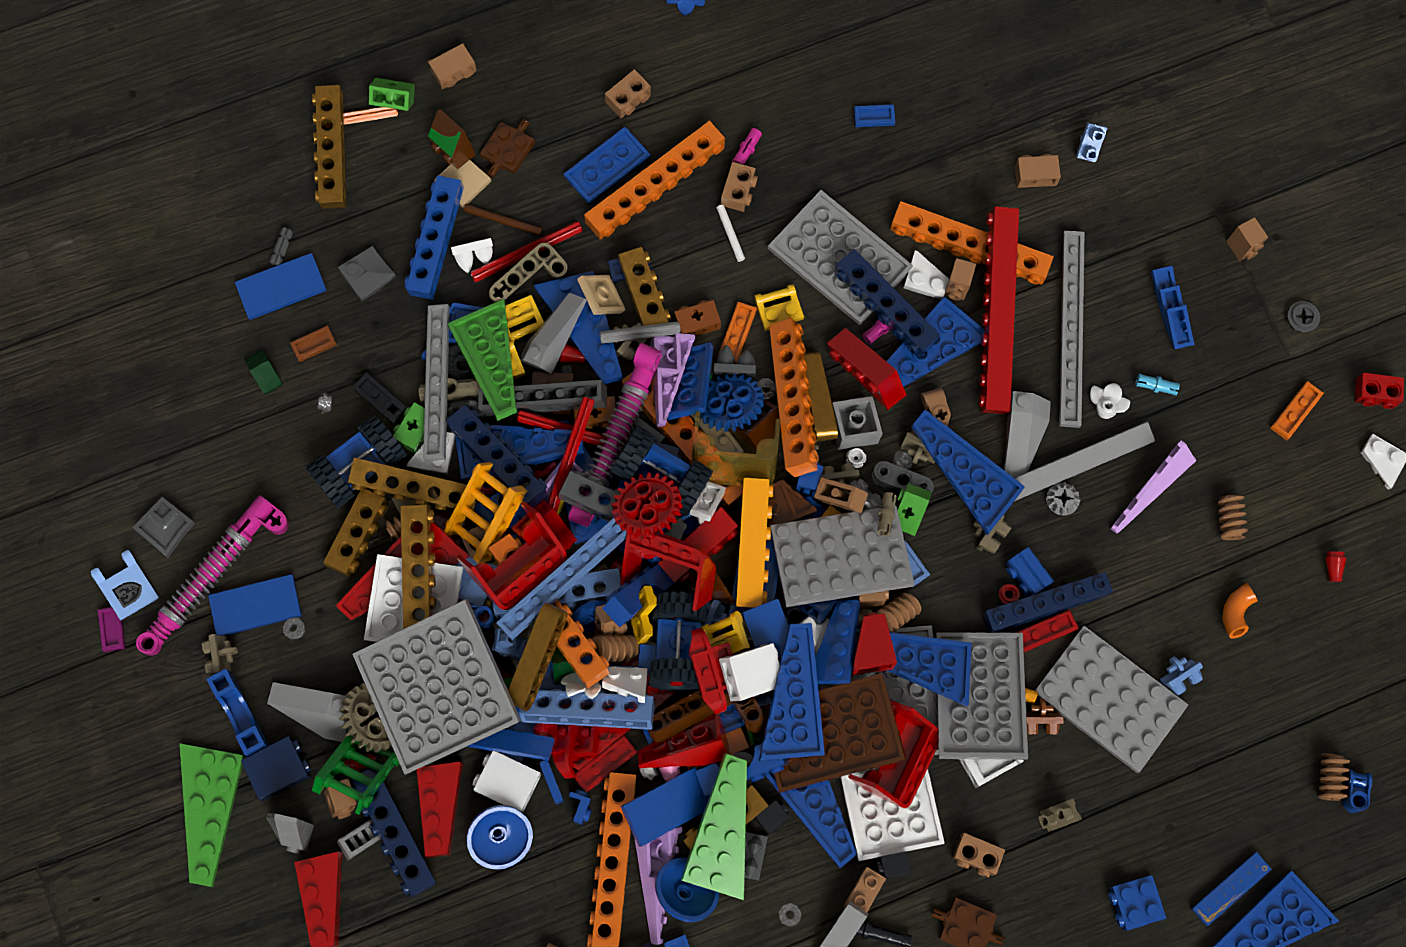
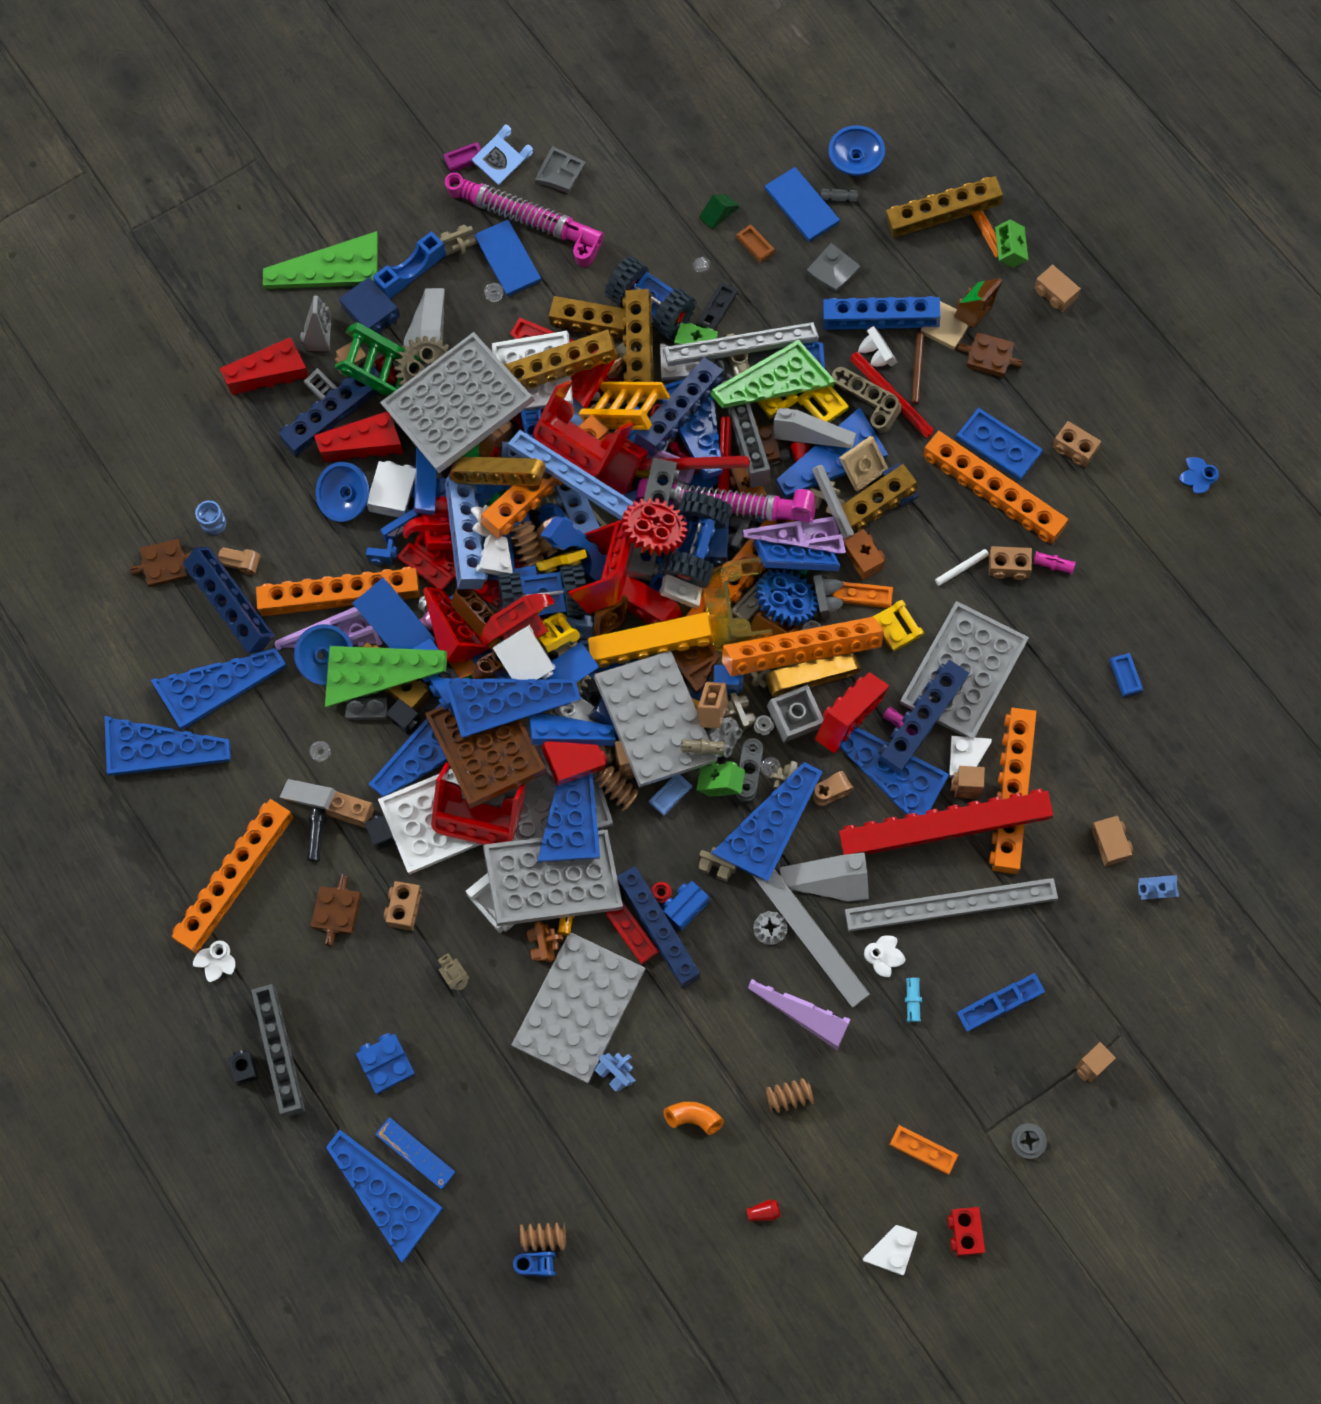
camera: 85 degrees right, 5 degrees down
none -> blue dish [829,125,885,176]

